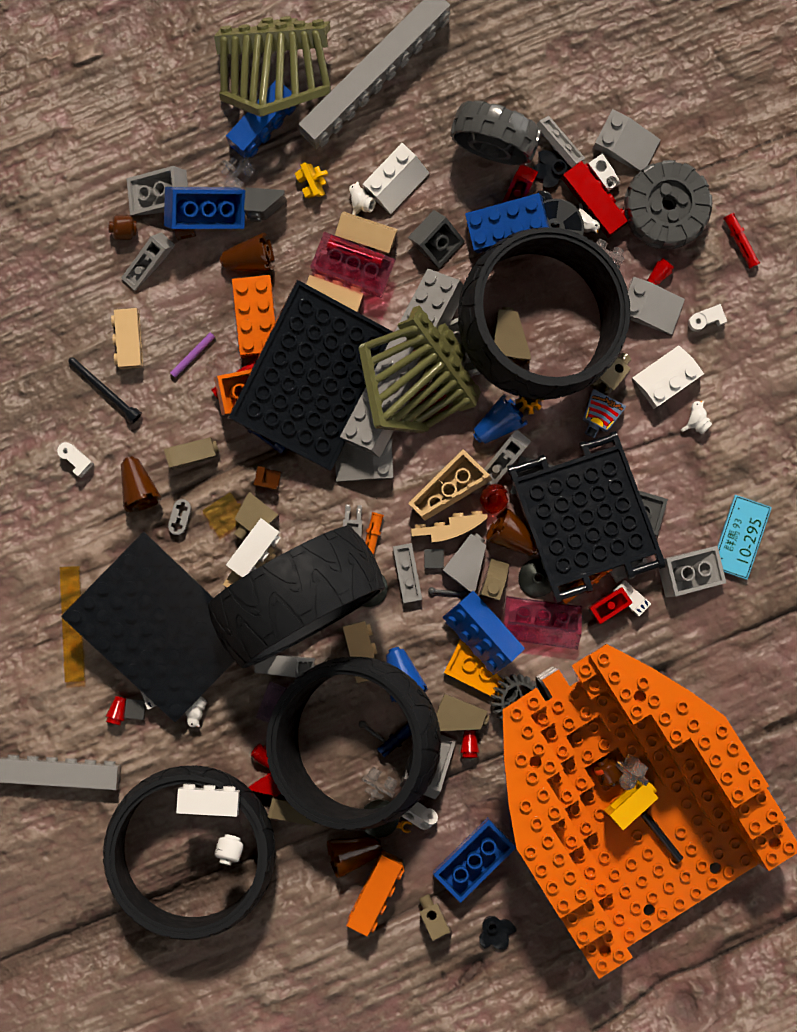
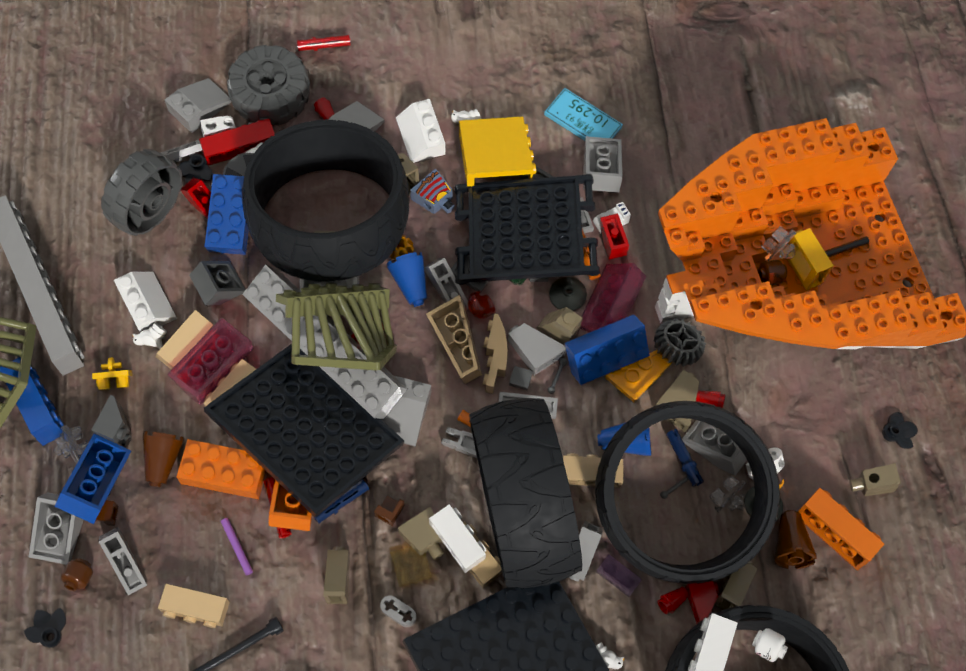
camera: 75 degrees left, 20 degrees down
reddish brown cone [121,456,162,512] -> none
blue brick [433,817,516,903] -> none
reddish brown cone [486,508,538,556] -> none
white leg [688,304,727,332] -> none
none -> black plate [24,608,66,648]
none -> yellow panel [459,117,536,186]

